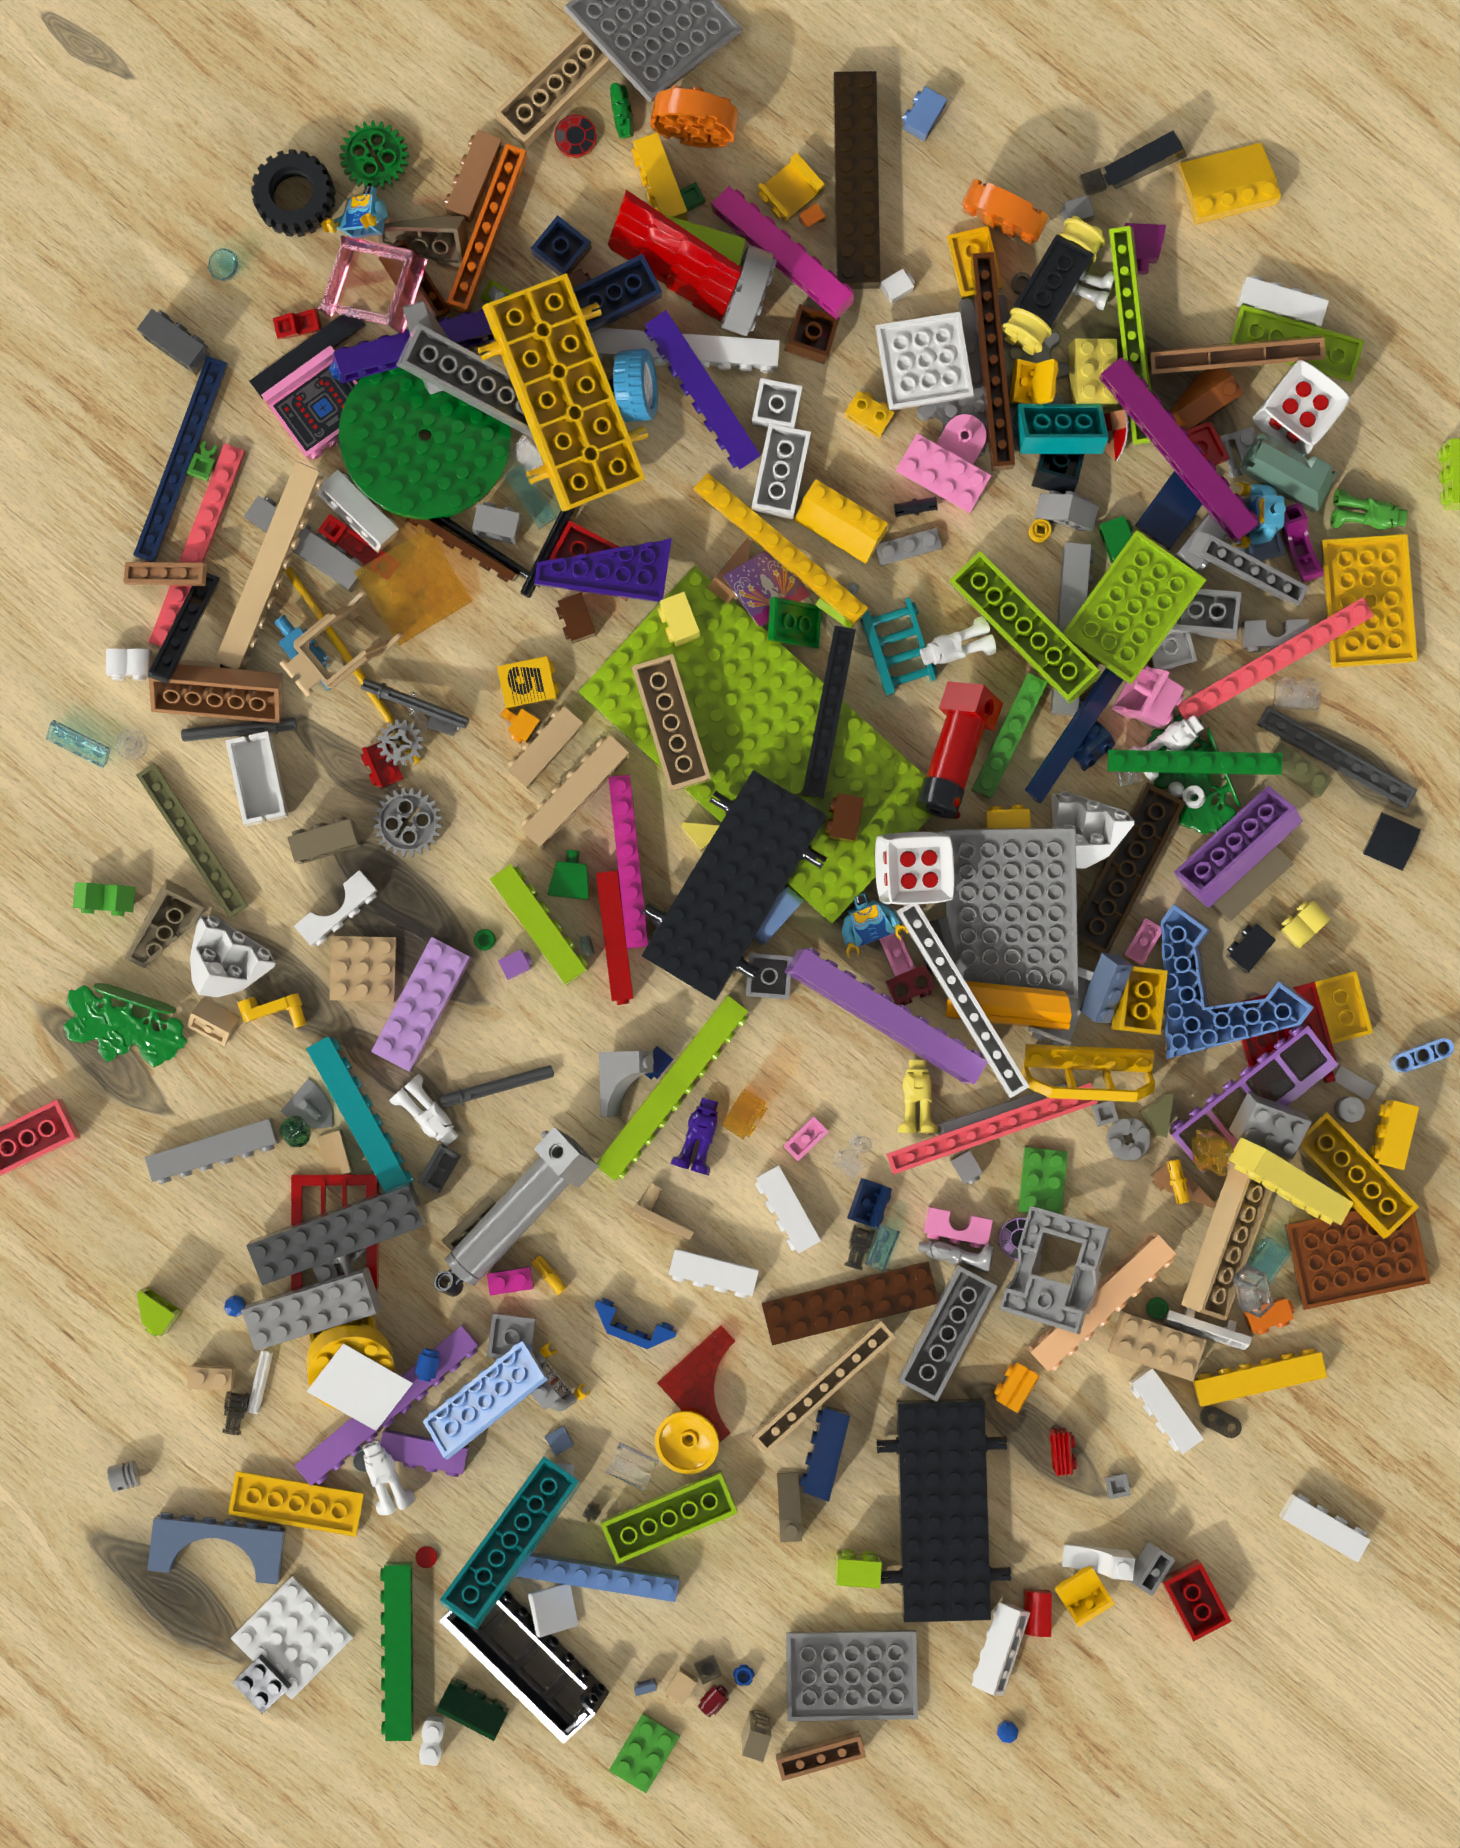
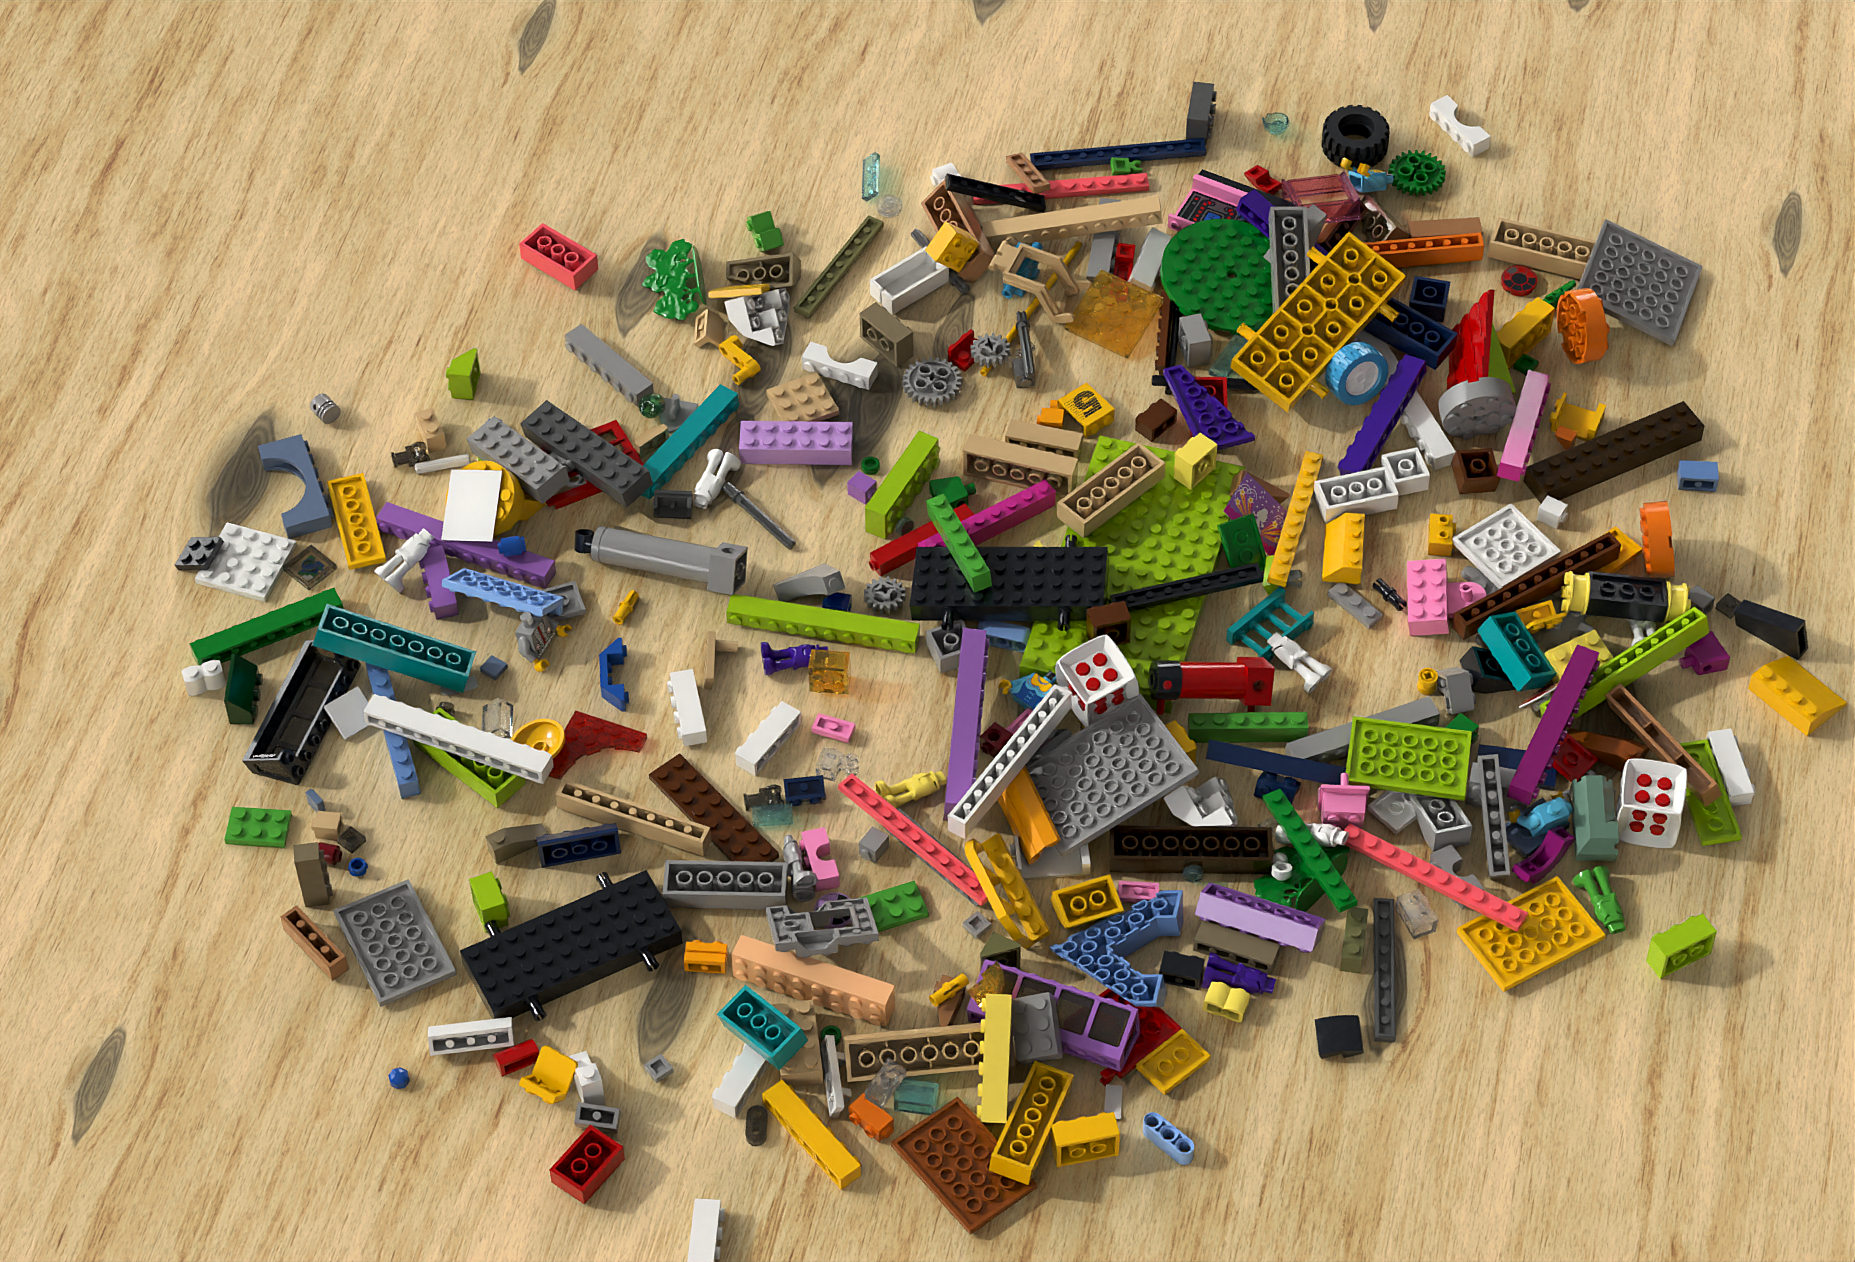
camera: 70 degrees right, 35 degrees down
dark pink brick [487,1266,534,1296] -> none
lime brick [949,551,1101,705] -> none
red brick [1049,1427,1077,1477] -> none
sand blue brick [1079,953,1133,1023] -> none
light grey plate [1106,1117,1150,1161] -> none
light grey piece [1334,1097,1365,1122] -> none
none -> clear smoke tile [283,545,337,590]
none -> white brick [363,694,554,784]
none -> yellow tile [708,283,770,299]
none -> teal brick [717,985,808,1070]
none -> light grey gear [864,576,905,614]
none -> yellow brick [925,221,980,272]
none -> bright green brick [926,494,992,593]
none -> clear light blue tile [1183,865,1203,883]
none -> dark purple piece [1201,952,1276,994]
none -> white arch [1429,95,1491,157]

